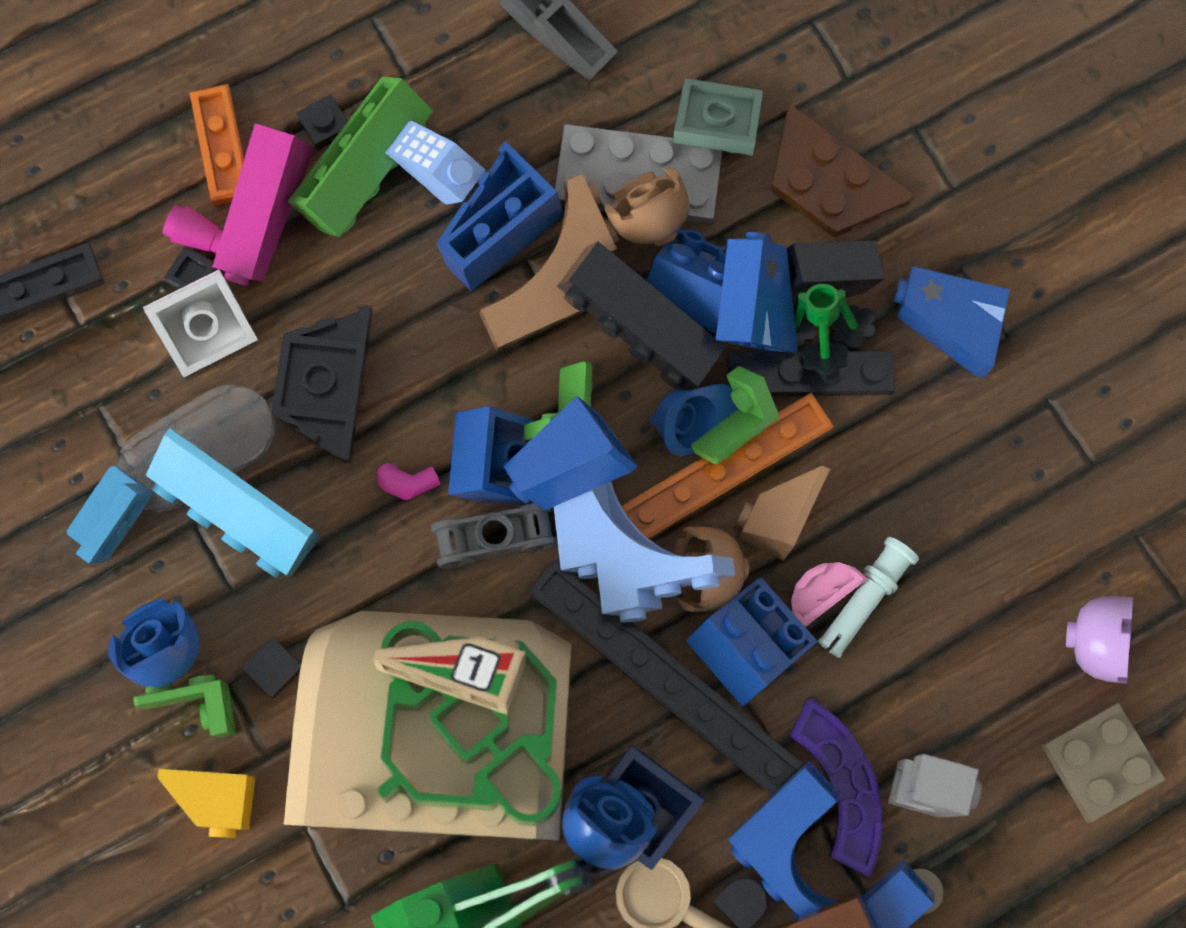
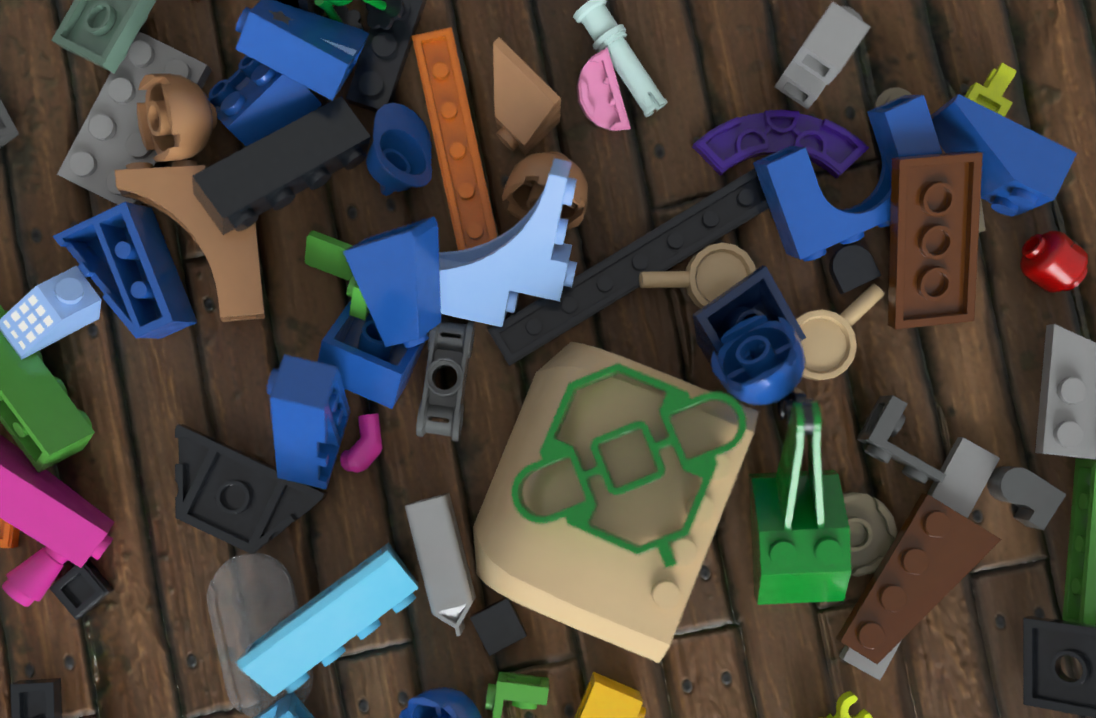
camera: 70 degrees left, 10 degrees up
white slope [143,270,258,377] -> none
tan slope [372,636,526,715] -> none
blue slope [686,577,818,707] -> none
bright green bracket [691,366,780,464] -> none
none -> blue wedge [267,355,351,490]
none -> light grey piece [405,493,476,636]
none -> tan piece [639,242,756,308]

